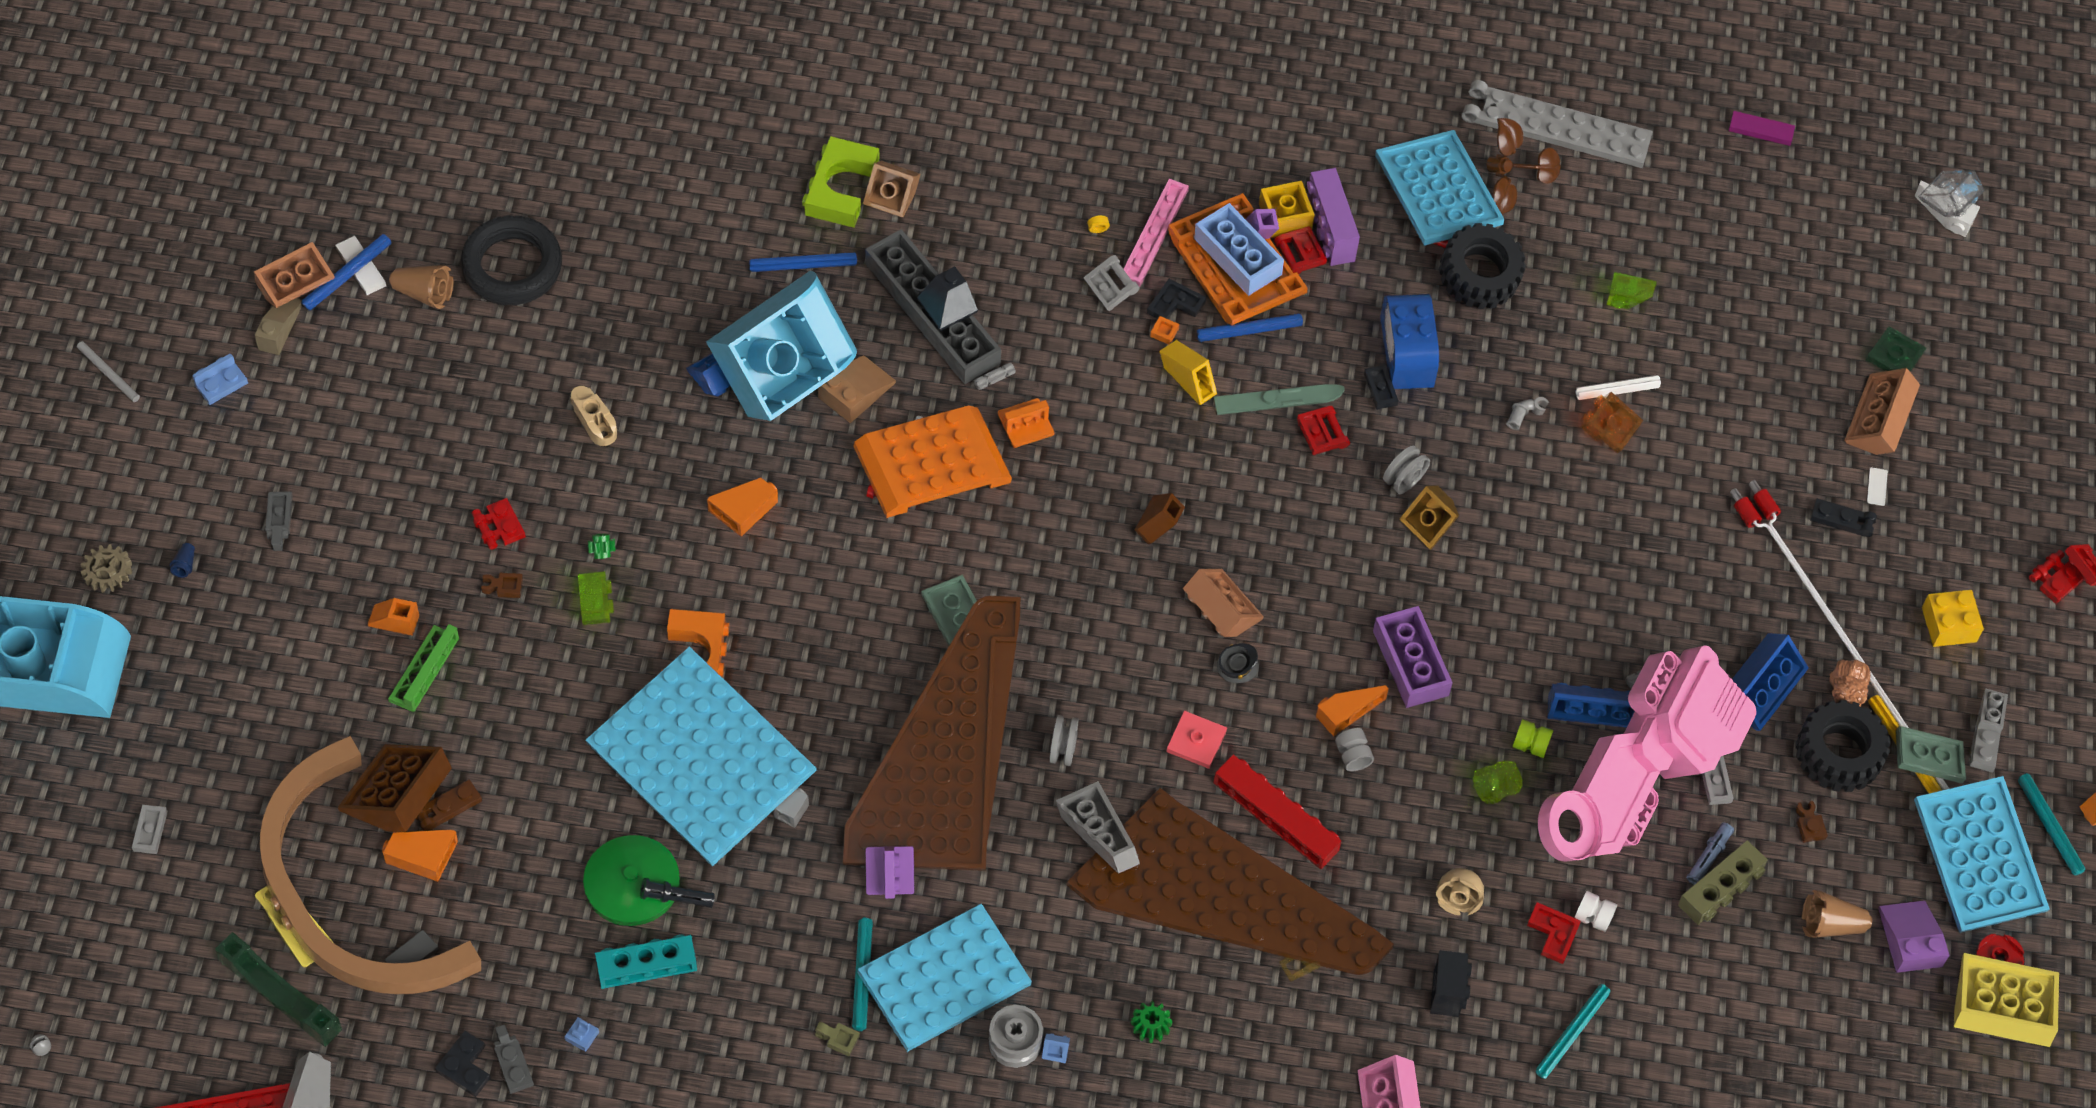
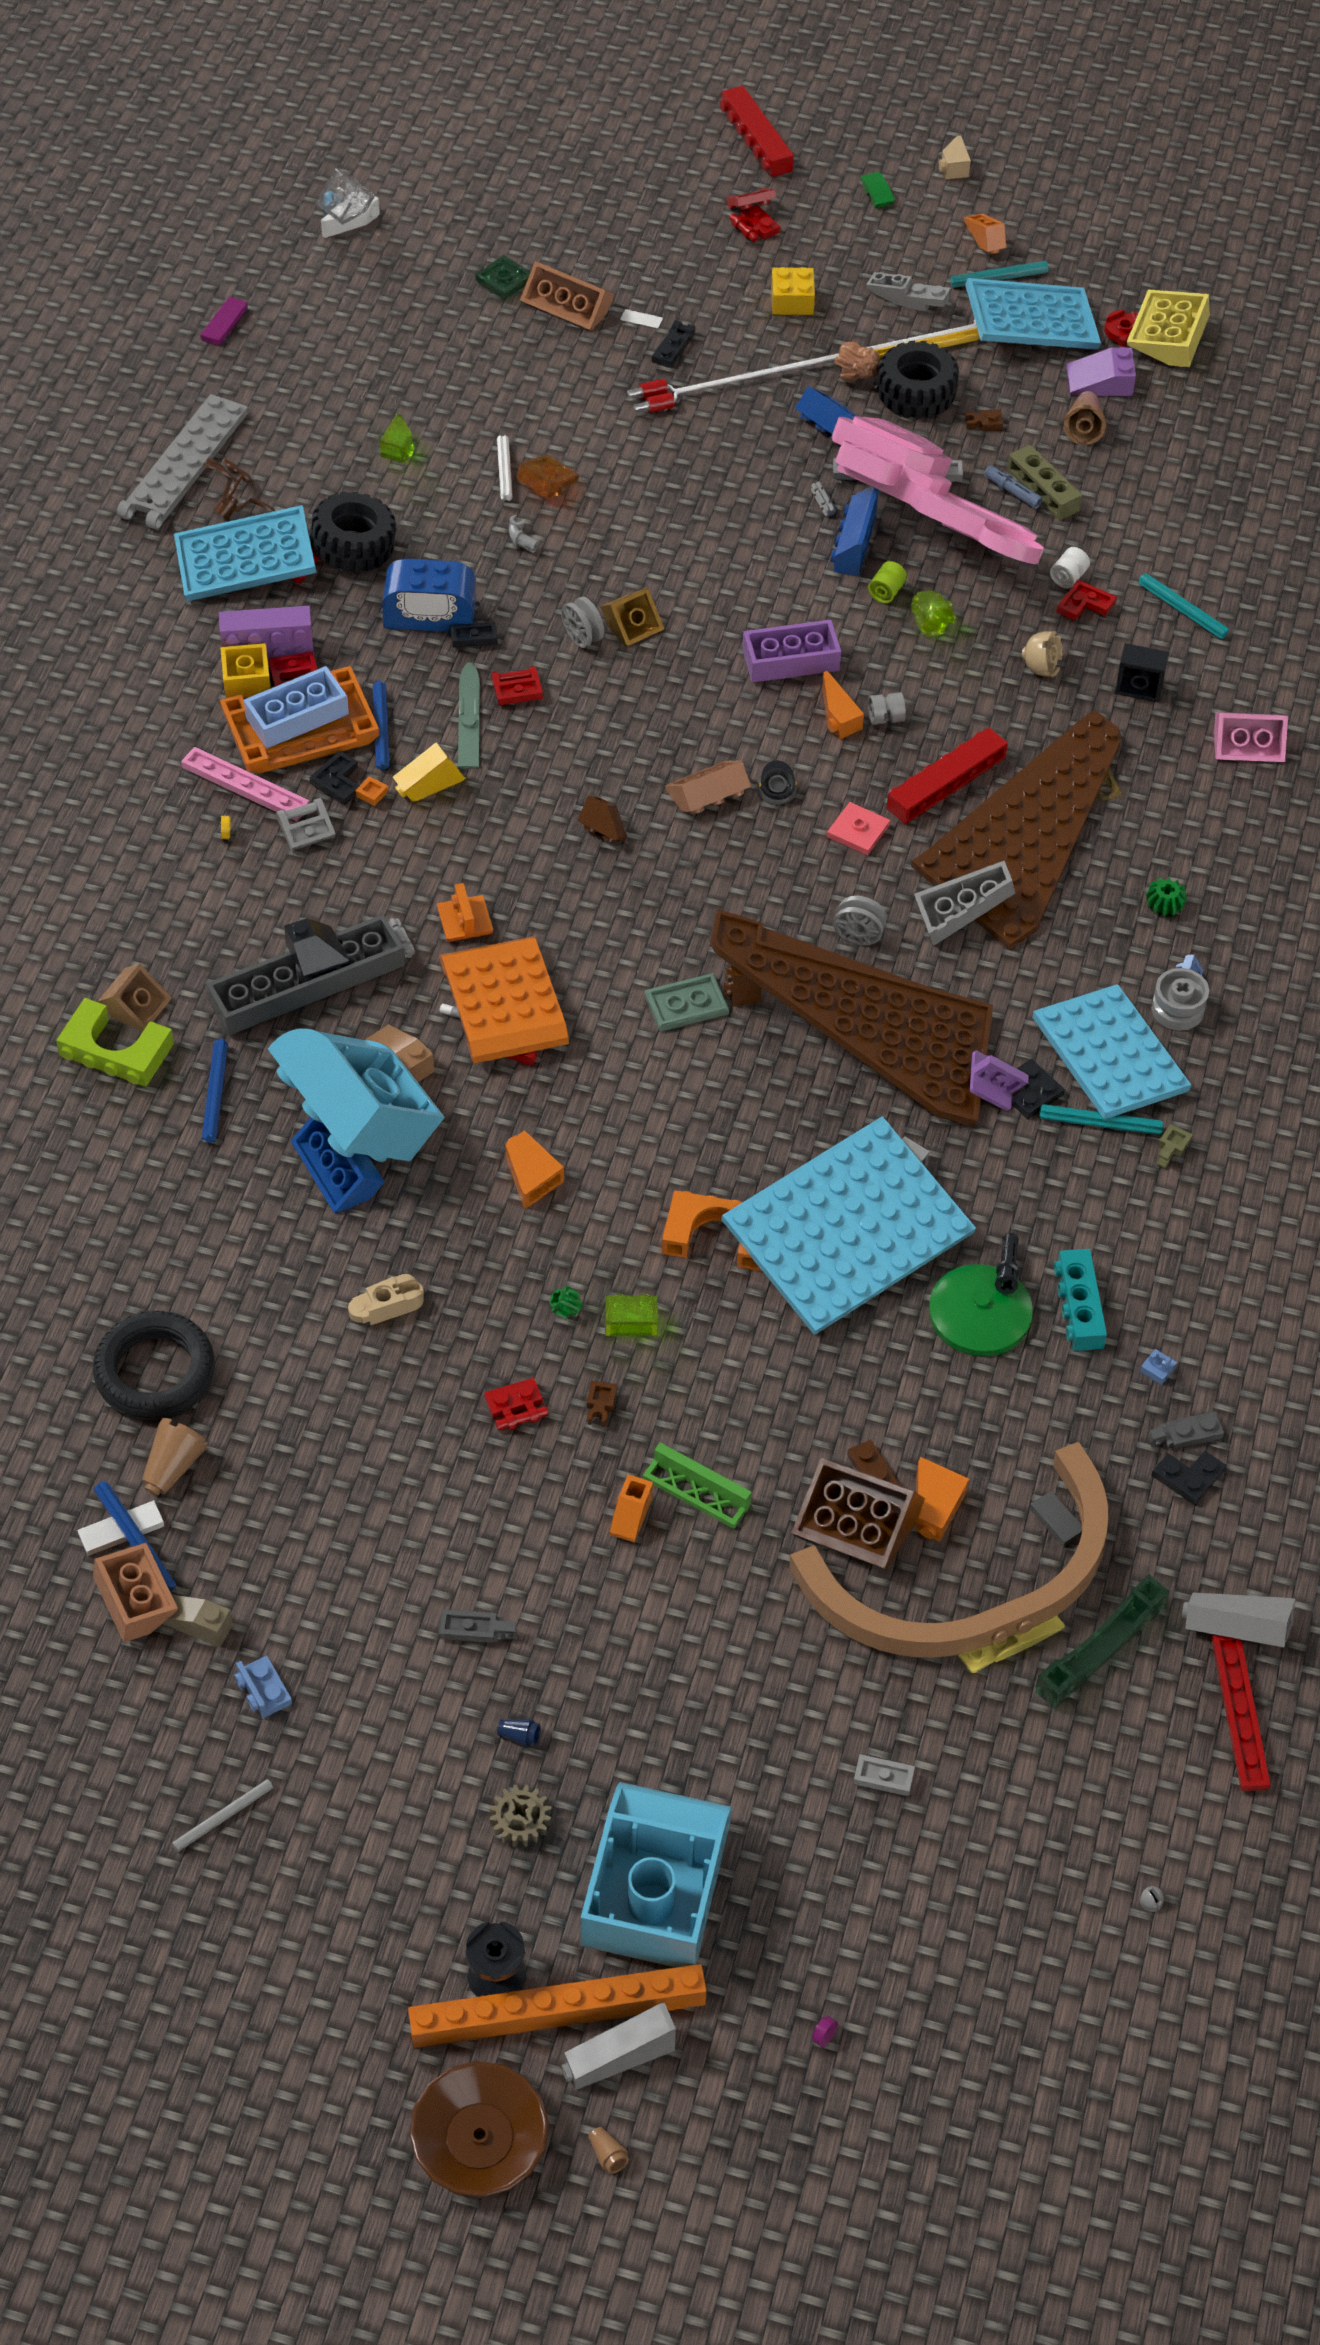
camera: 80 degrees left, 5 degrees down
medium lavender brick [1245,209,1279,239] -> none
sand green tile [1896,726,1966,783] -> none
none -> black plate [1011,1058,1065,1120]

